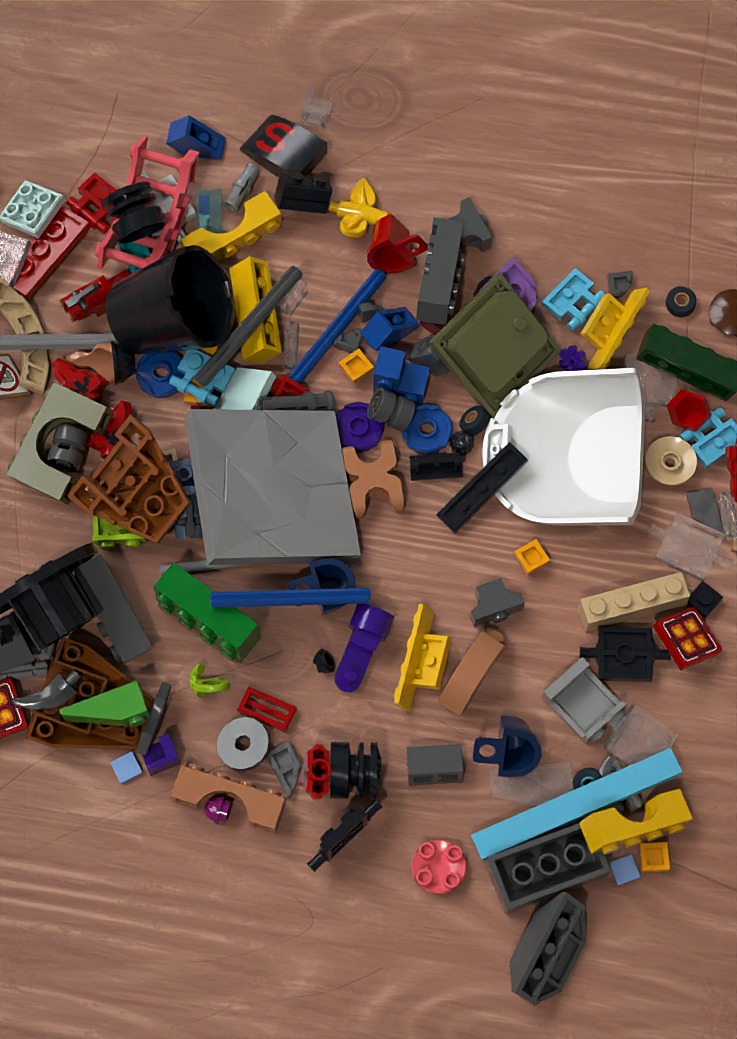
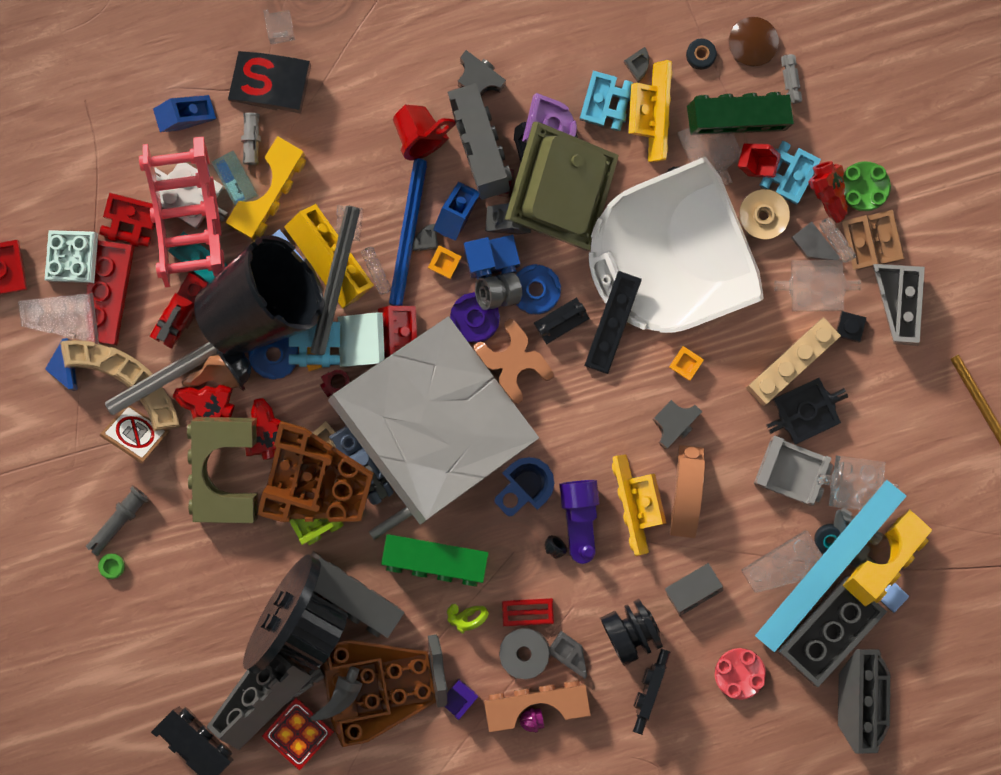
camera: 30 degrees left, 15 degrees up
dark grey wheel [47,425,88,472] -> none
bright green slope [59,681,151,727] -> none
black wheel [101,182,167,244] -> none
light blue piece [110,752,142,784] -> none
blue axle [210,588,371,608] -> none
dark grey pin [257,391,335,411] -> none
black brick [274,171,333,214] -> none
red rock [299,744,331,800] -> none
yellow plant [328,178,389,238] -> none
dark grey tile [359,302,384,323] -> none
black piece [449,431,474,456] -> none
black wheel [459,406,490,436] -> none
dark blue container [473,716,542,777] -> none
dark purple plant [559,345,588,371] -> none
light orange plate [639,842,670,873] -> none
tile [653,606,723,670] -> none

